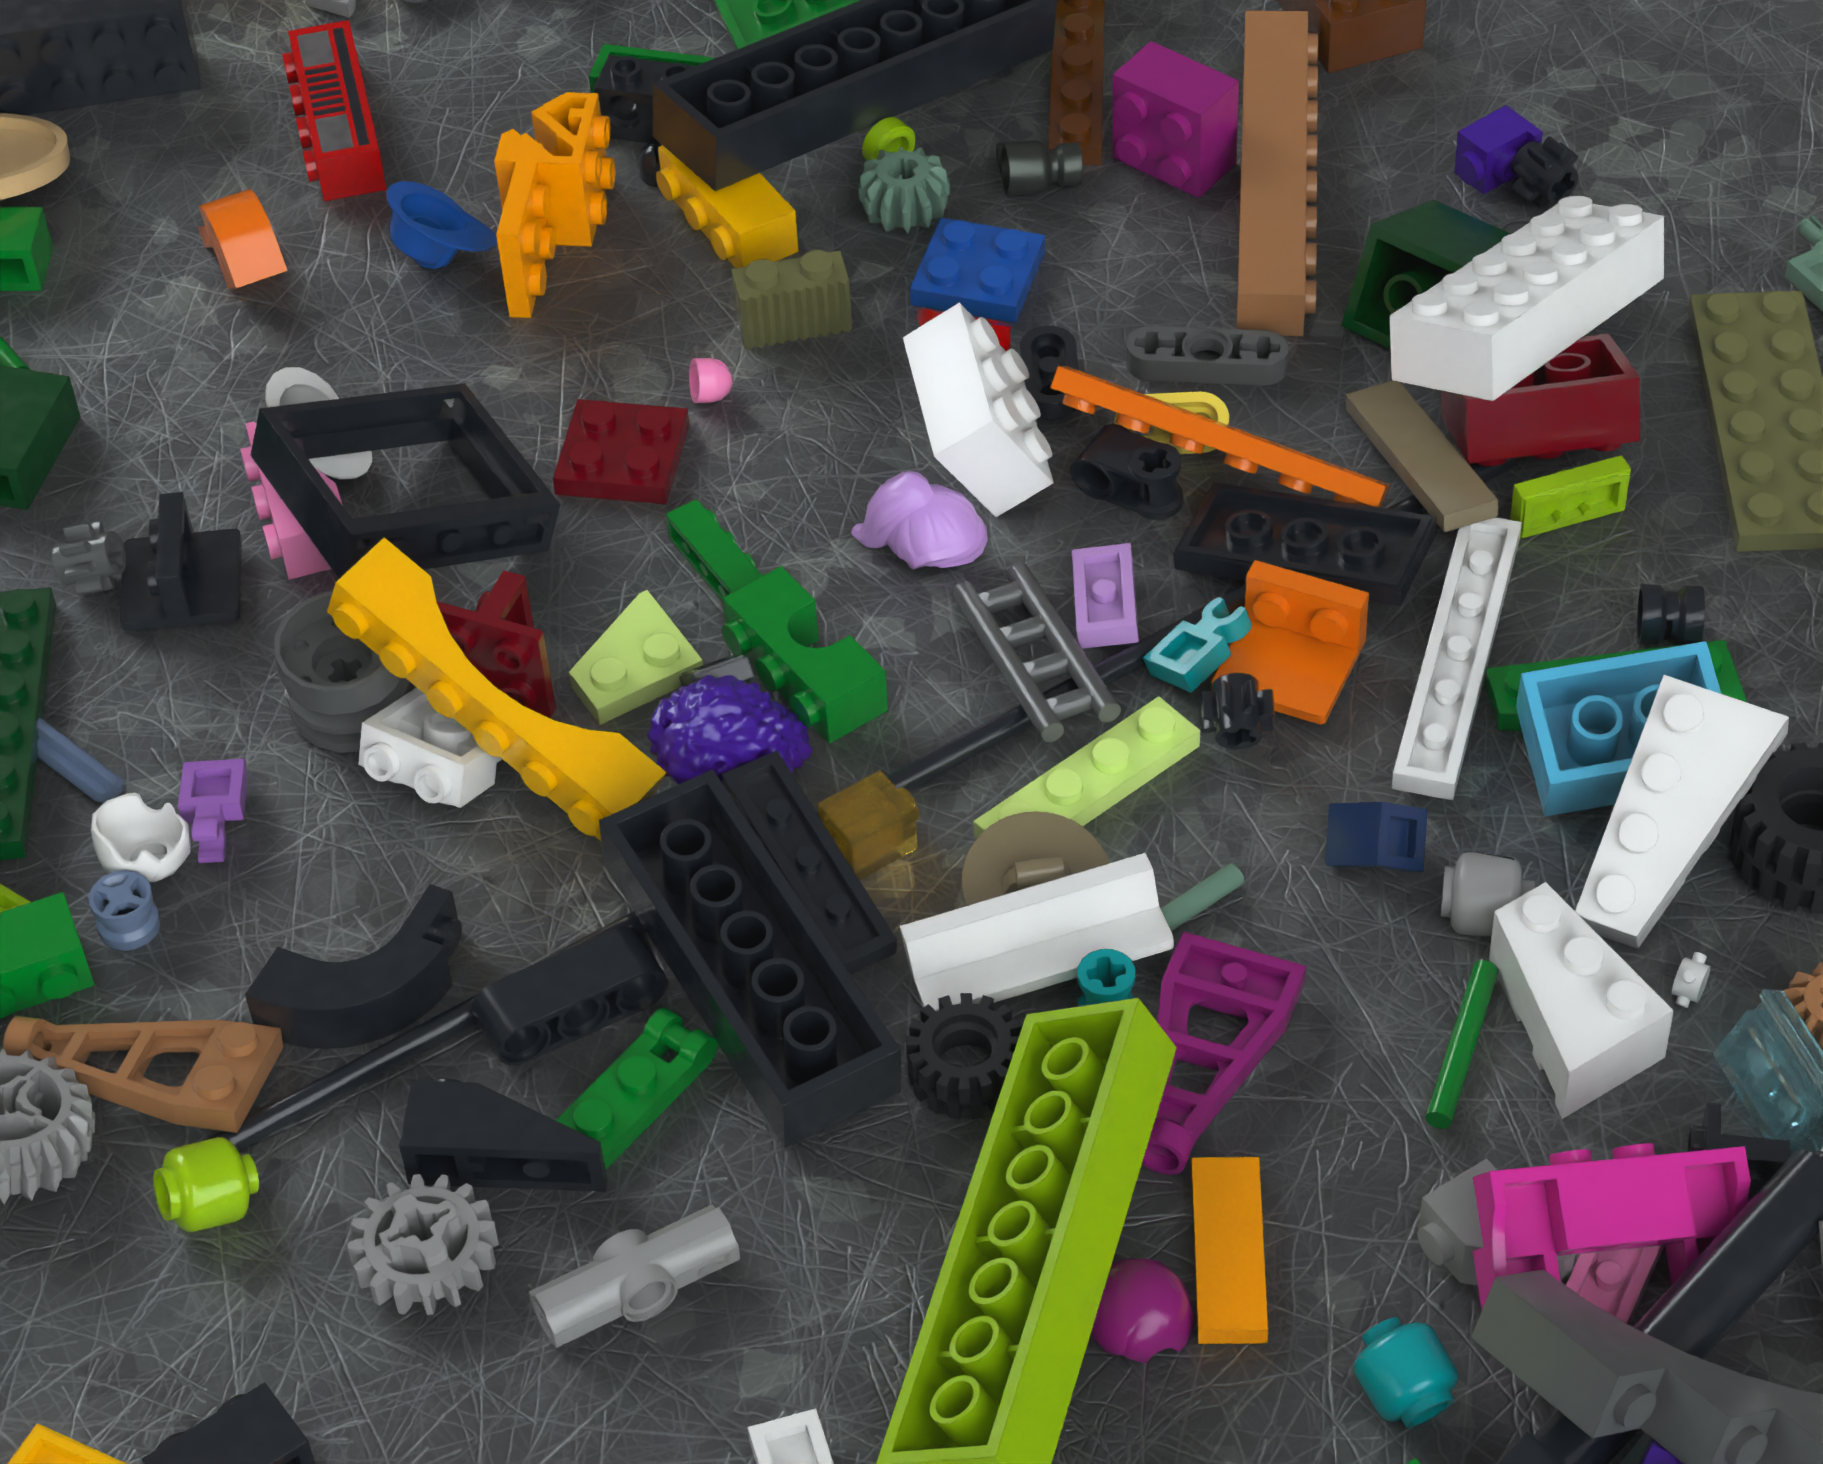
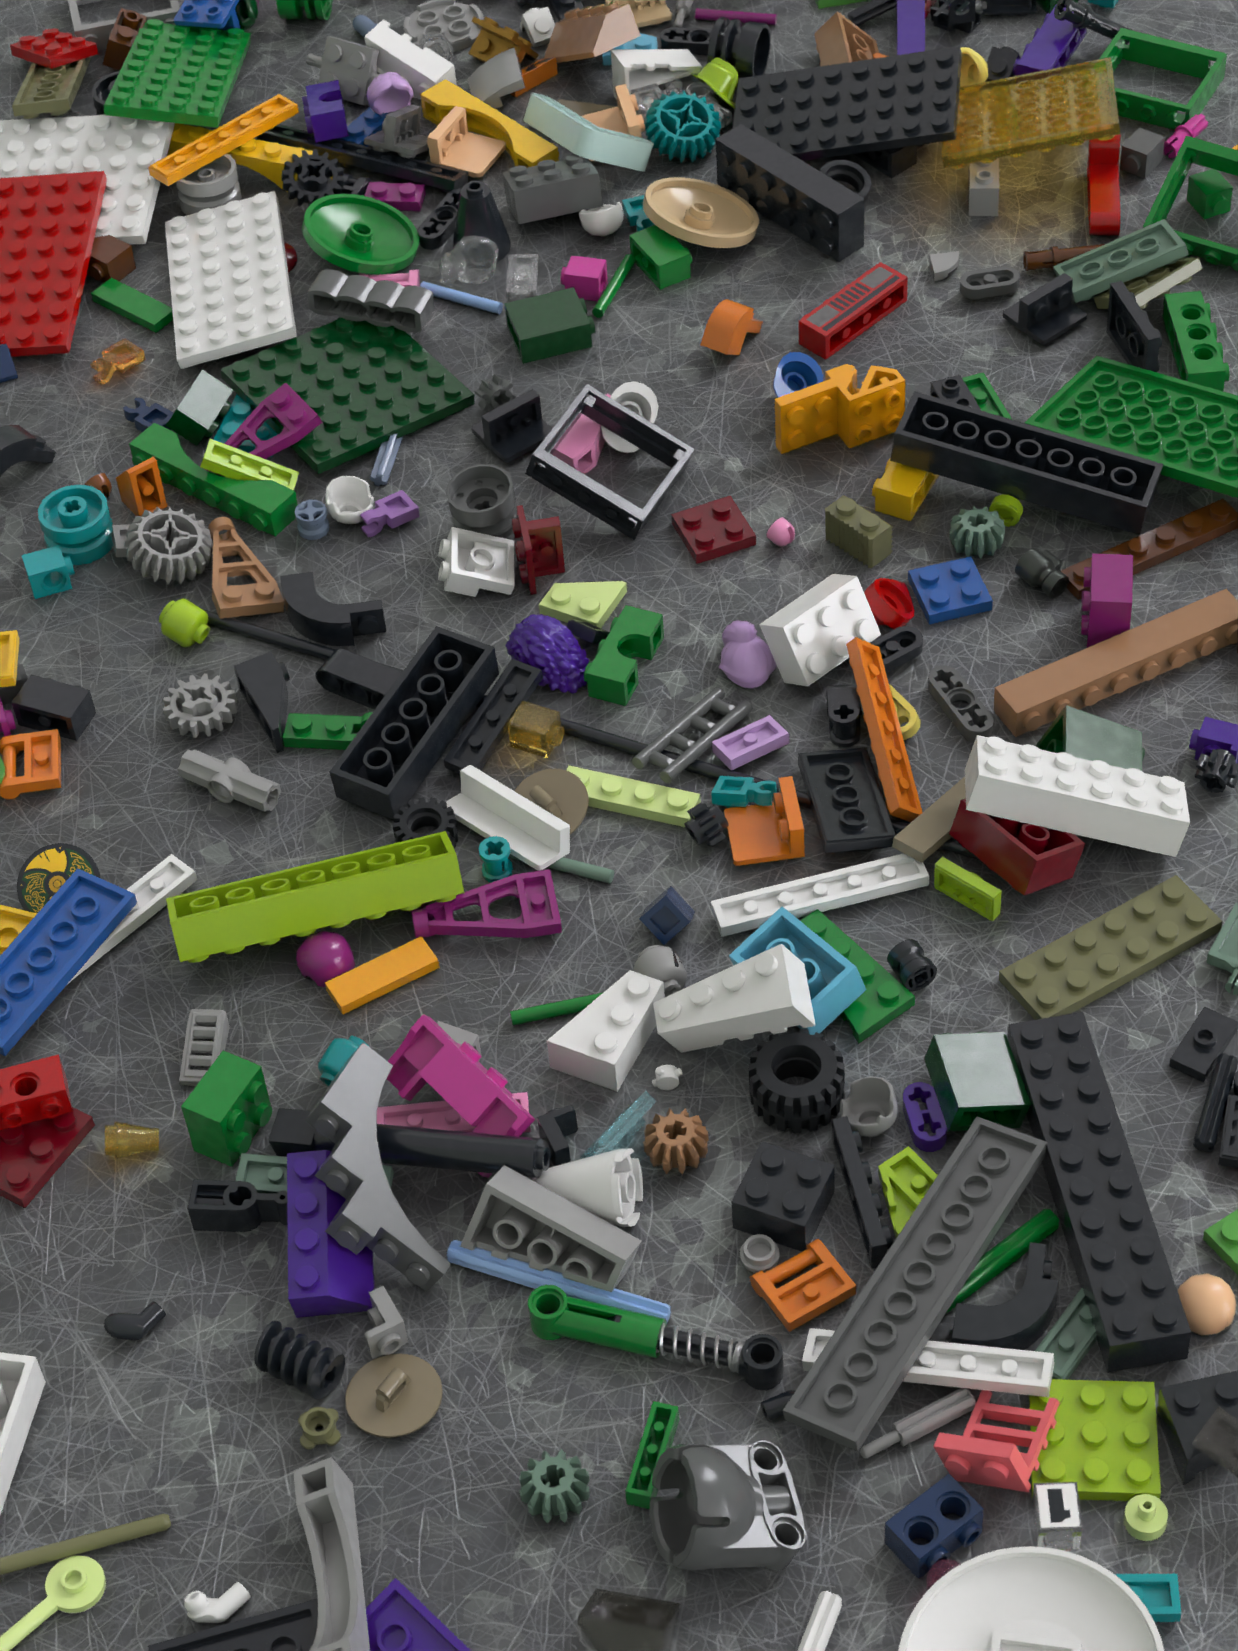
camera: 60 degrees right, 0 degrees up
yellow arch [327,537,667,841] -> none
green piece [666,499,763,603] -> none

